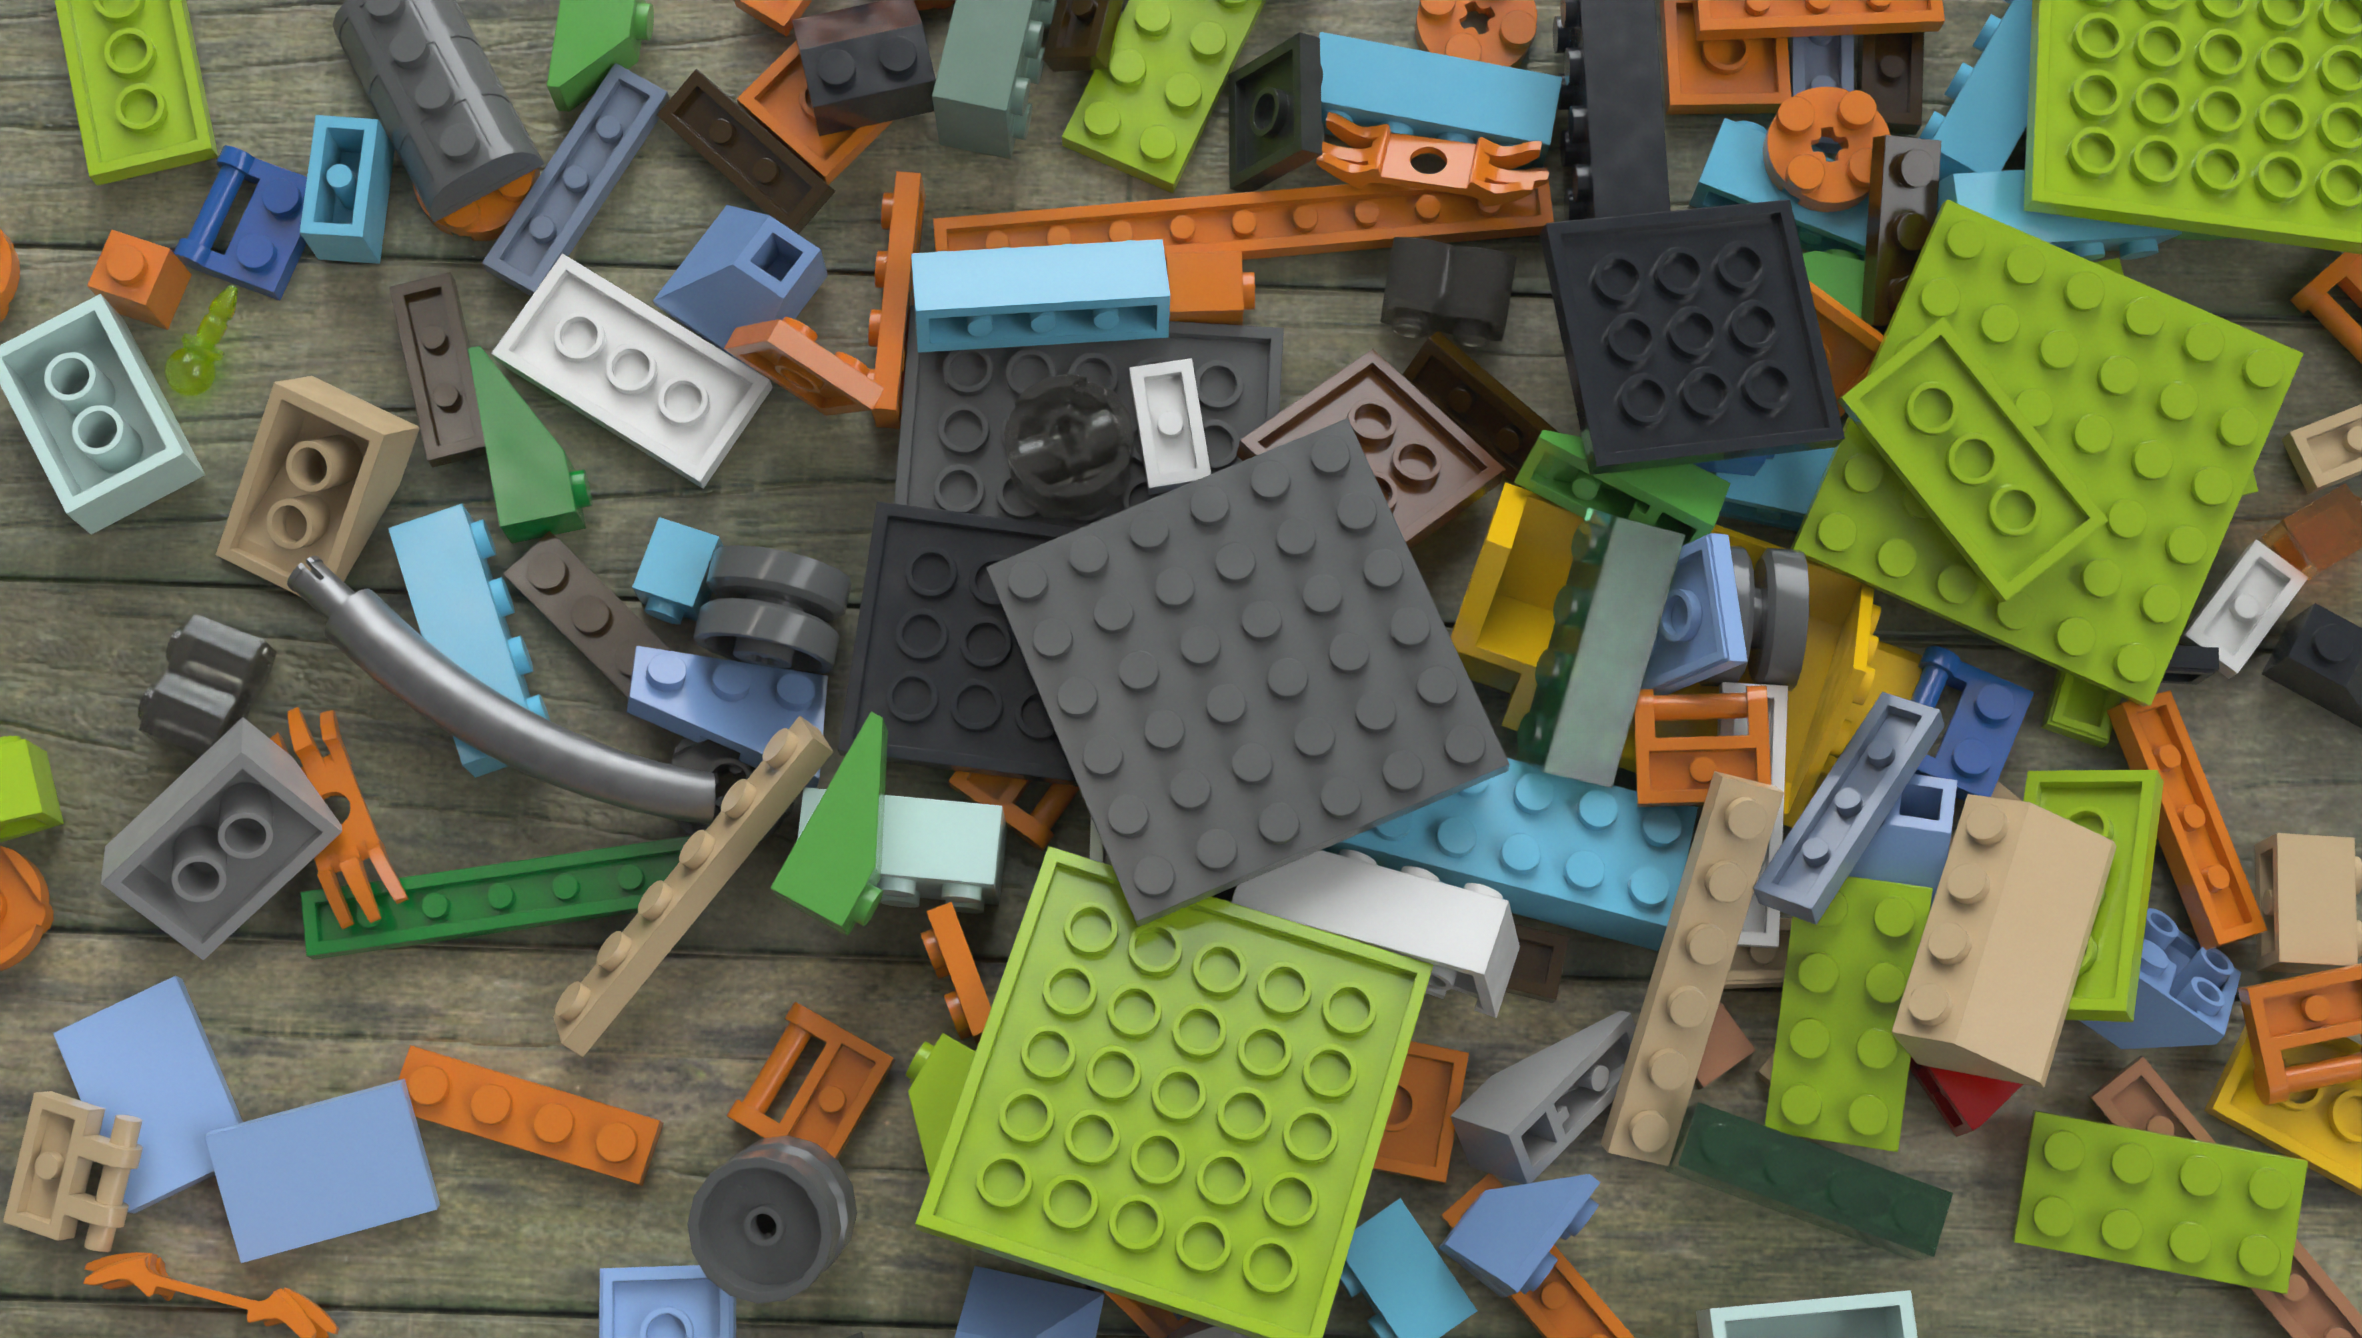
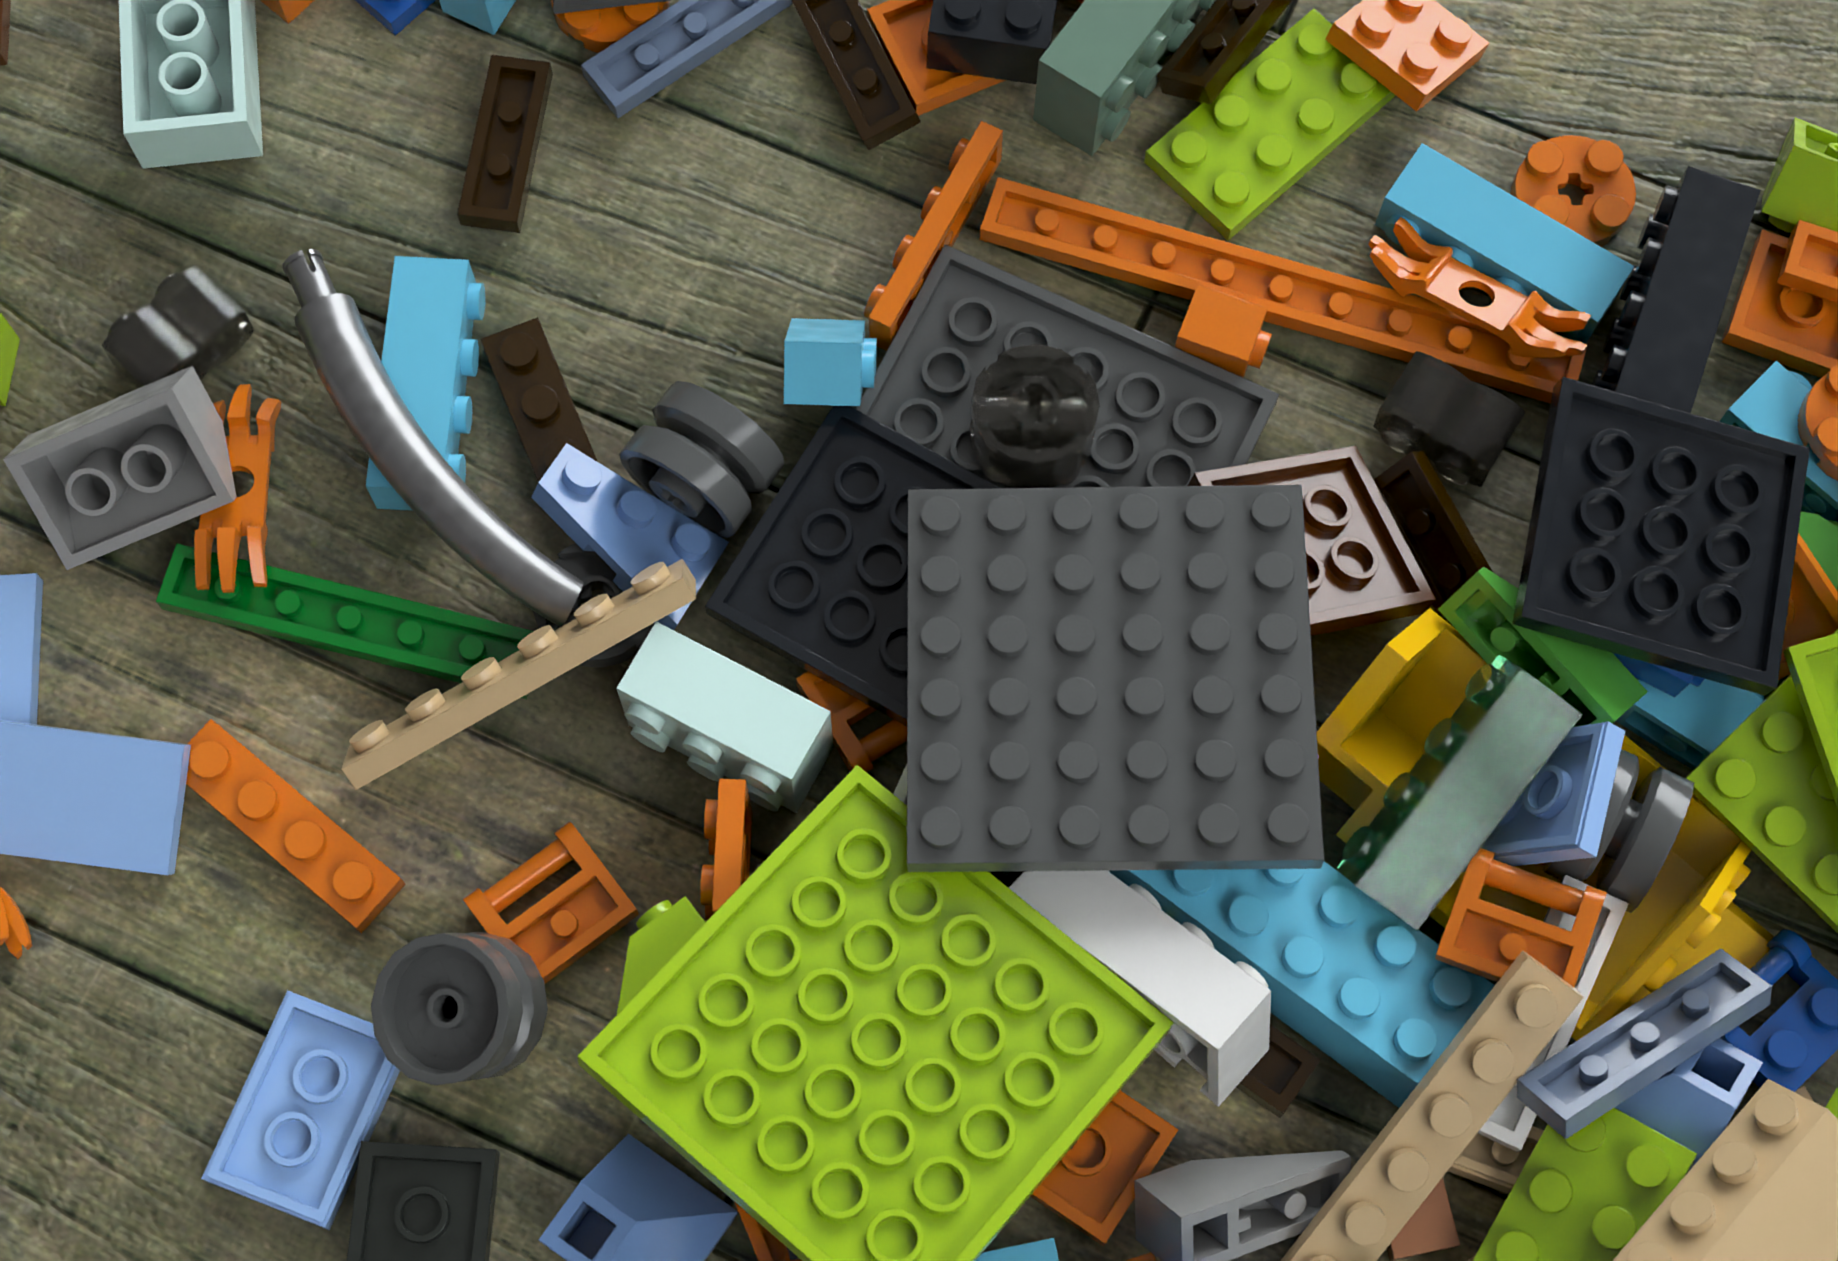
camera: 25 degrees right, 5 degrees down
clear neon green bar [164,285,238,396] -> none
tan slope [216,376,420,597] -> none
green slope [468,346,593,544] -> none
white plate [491,253,773,489] -> none
medium azure brick [632,517,723,624] -> none
medium blue slope [653,205,828,371] -> none
orange plate [724,317,884,416] -> none
bright green slope [770,711,888,937] -> none
medium azure brick [911,239,1170,353] -> none
white plate [1129,358,1211,495] -> none
pearl dark grey plate [1228,32,1324,193] -> none
none -> medium azure brick [784,318,877,406]

